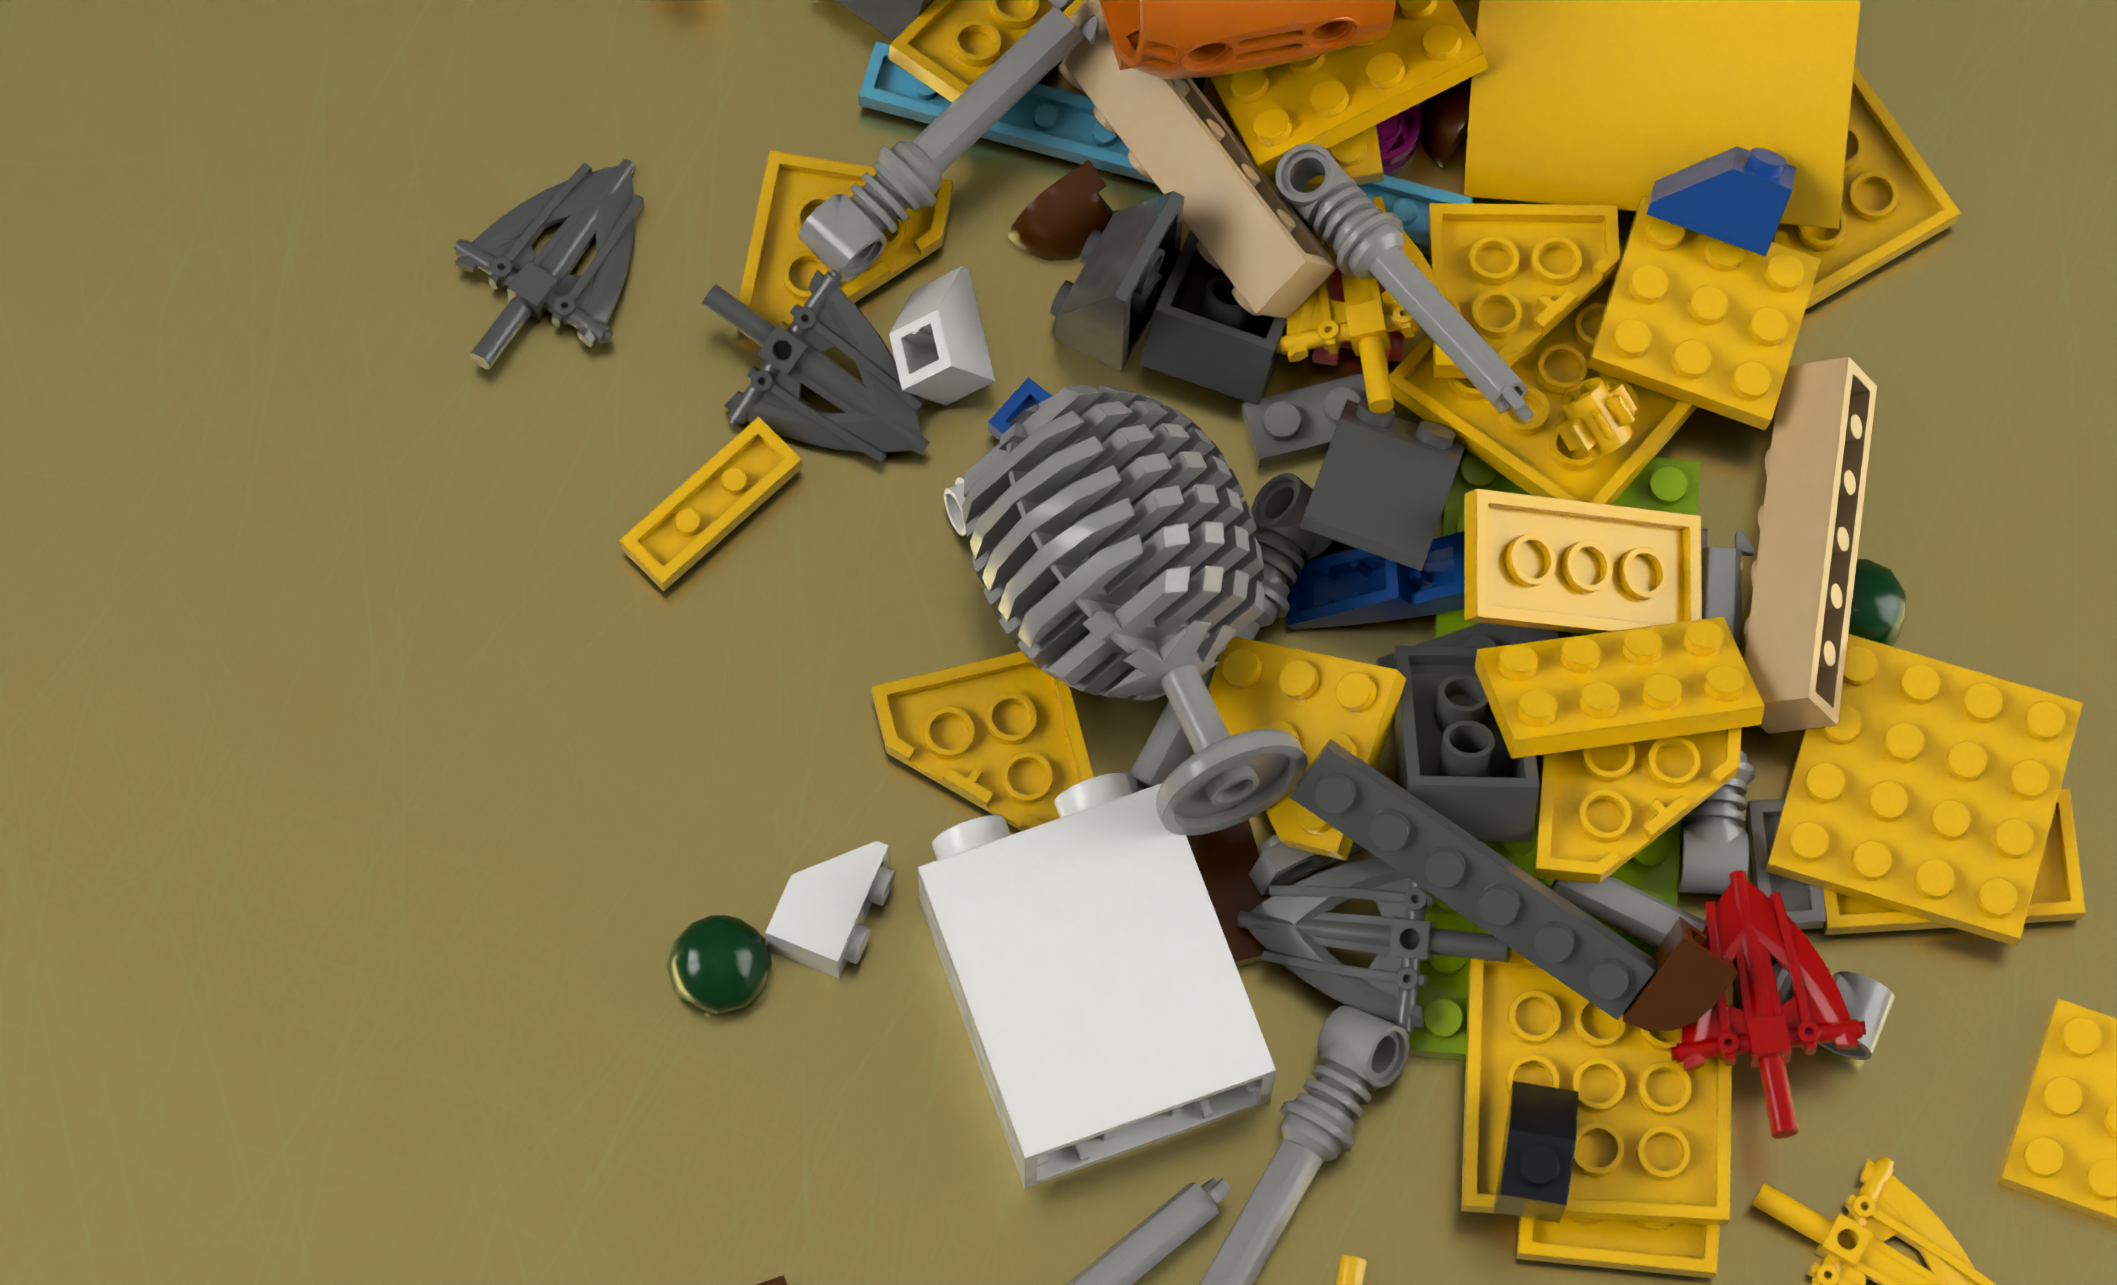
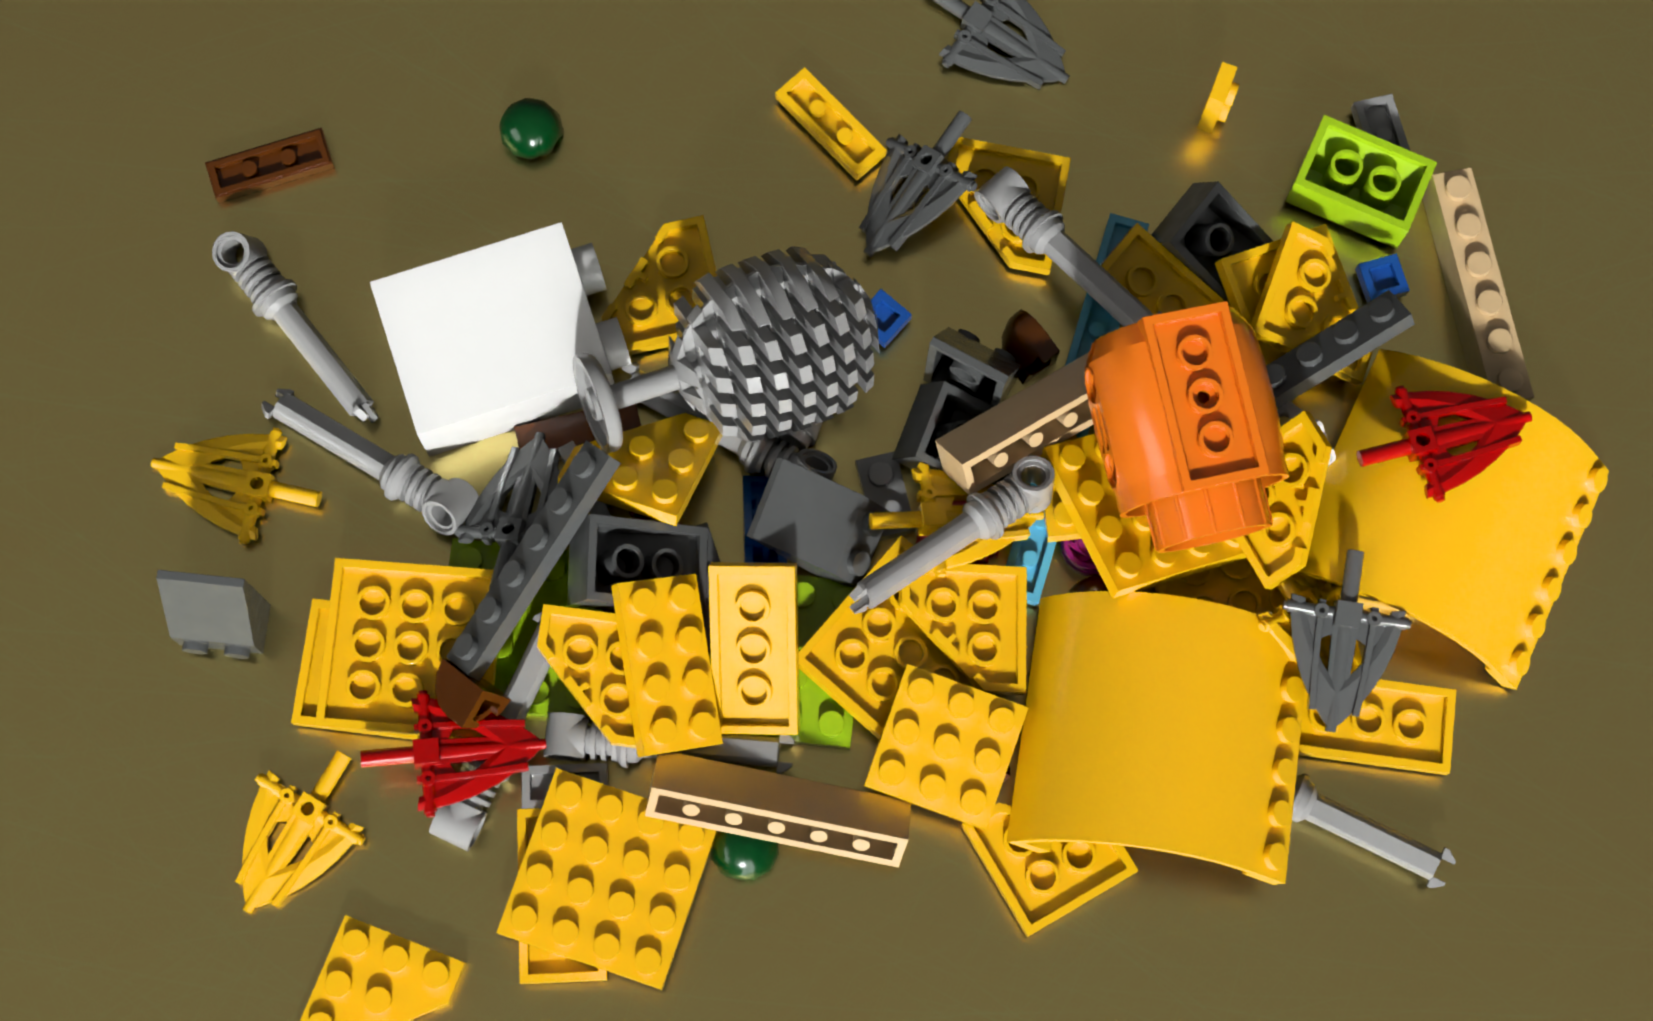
camera: 90 degrees right, 5 degrees up
white slope [765,841,896,979] -> none
white slope [889,266,995,406] -> none
black slope [1493,1081,1579,1223] -> none
yellow gear [1555,377,1637,457] -> none
blue slope [1646,146,1796,256] -> none

